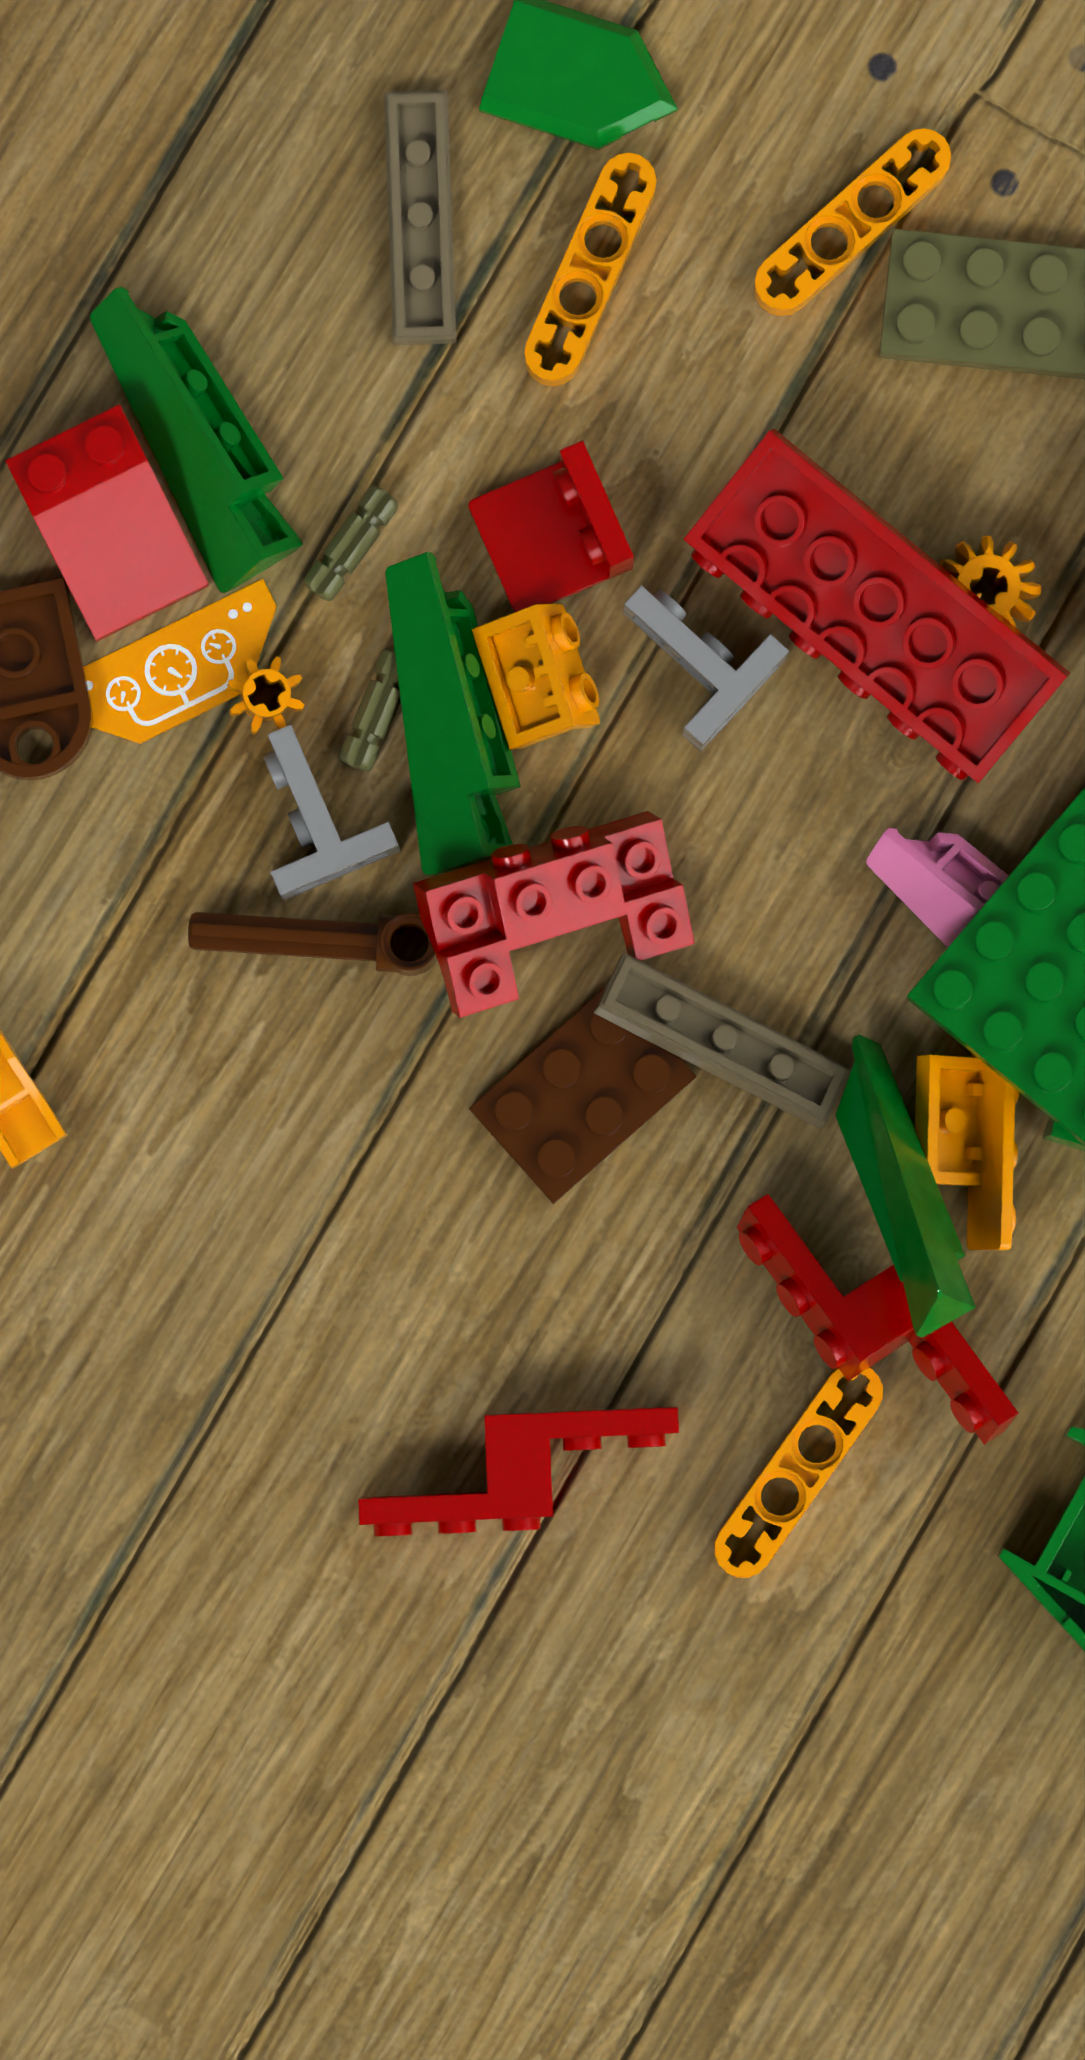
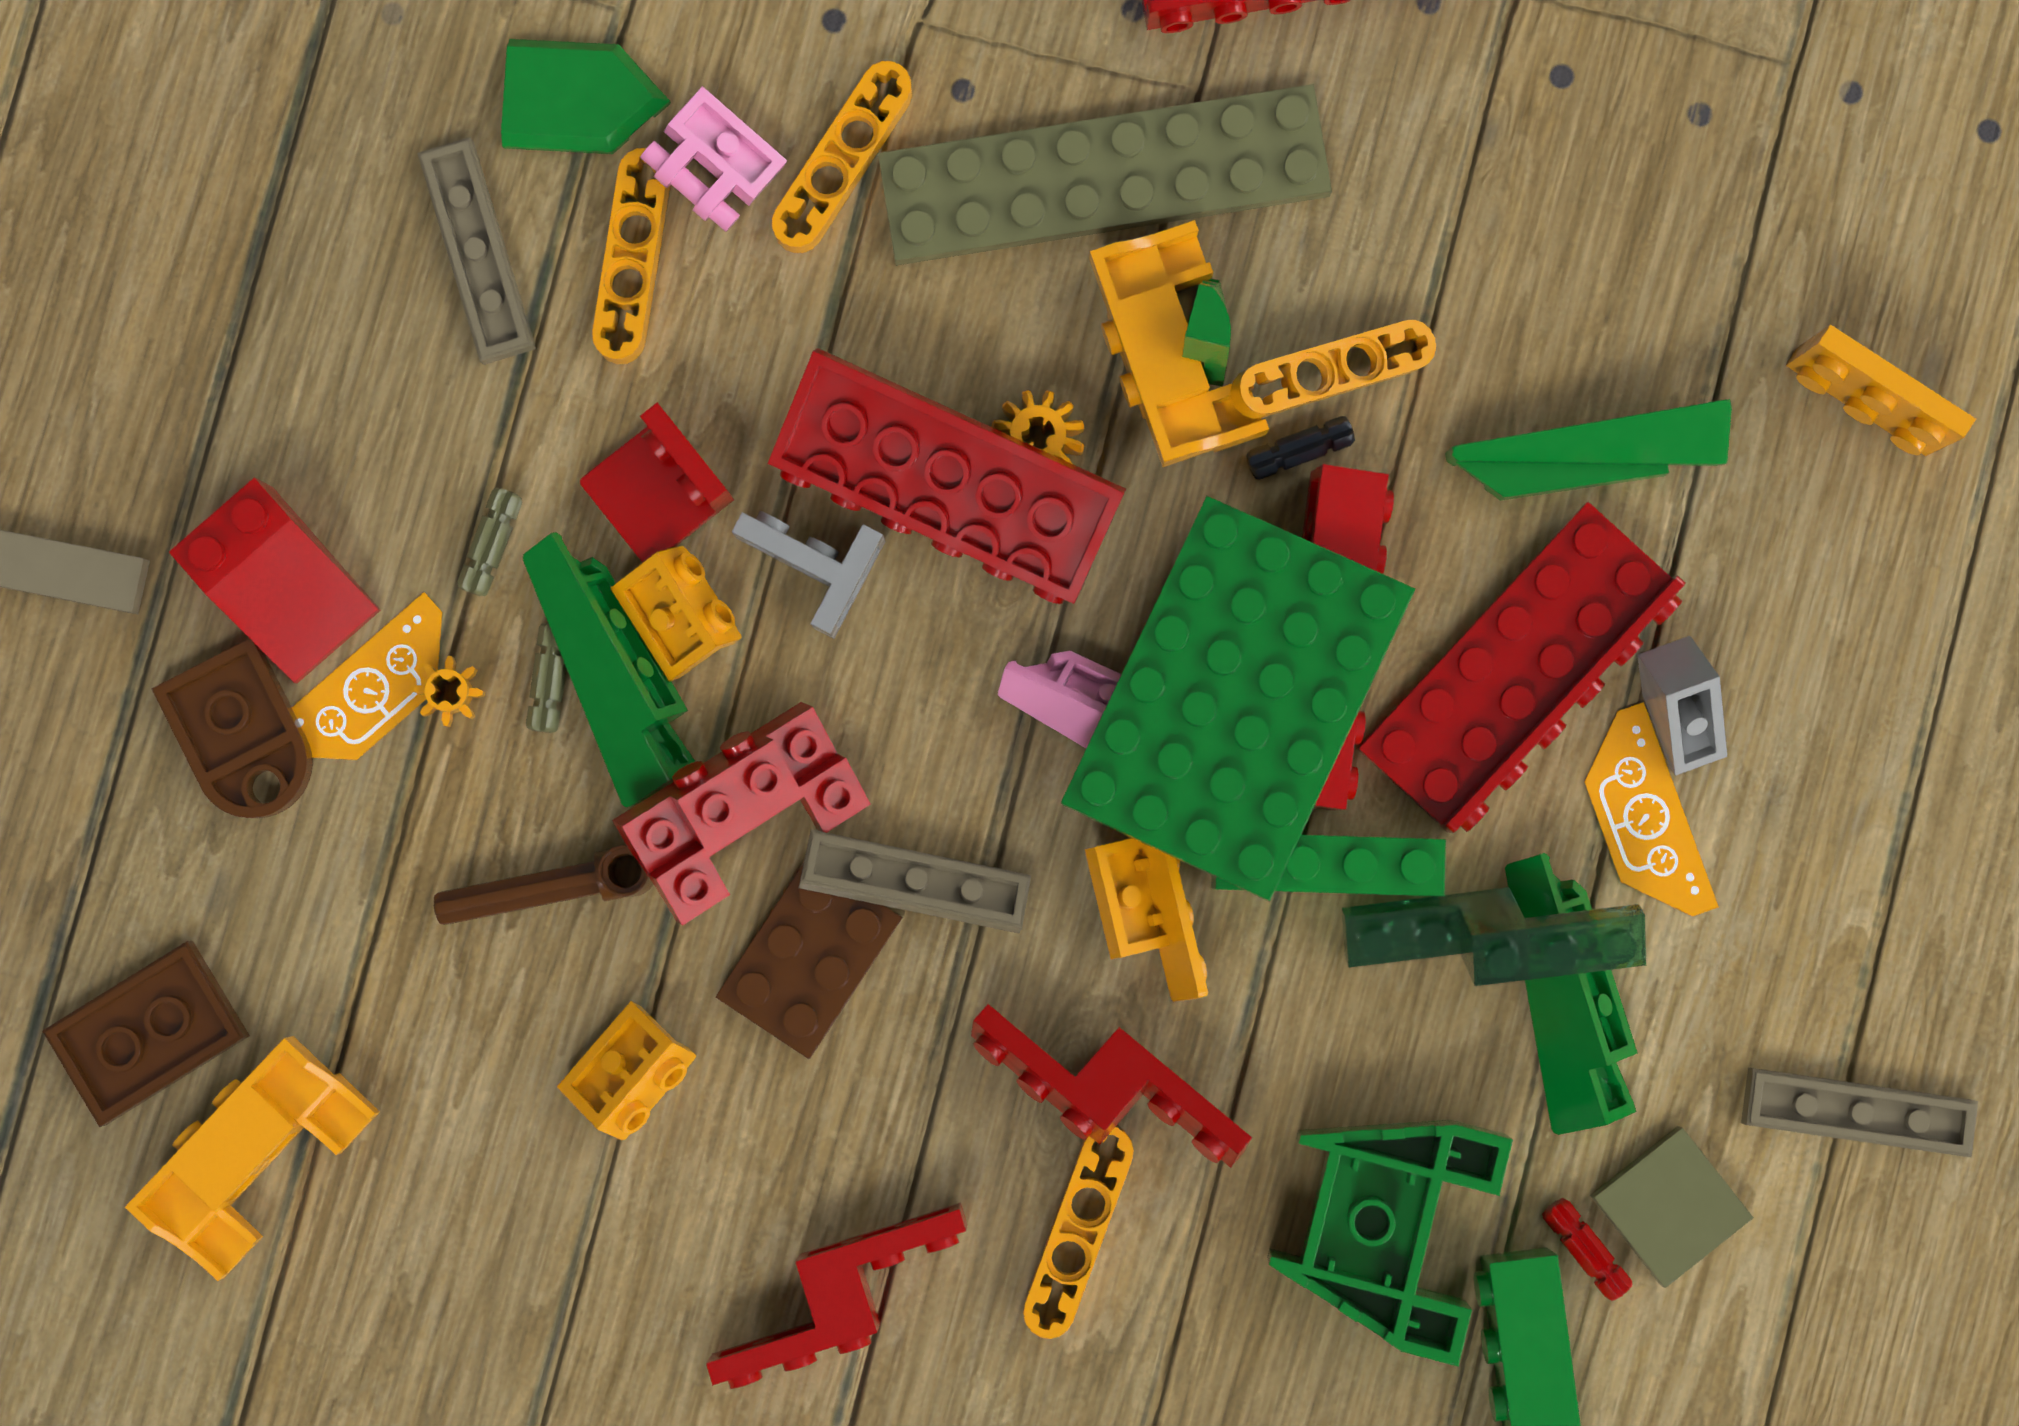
camera: 10 degrees left, 0 degrees up
green wedge [90,287,303,593] -> none
light grey bracket [263,725,400,901] -> none
green wedge [835,1034,976,1338] -> none
none -> light orange bracket [557,1001,696,1140]
none -> bright pink plate [640,86,787,232]

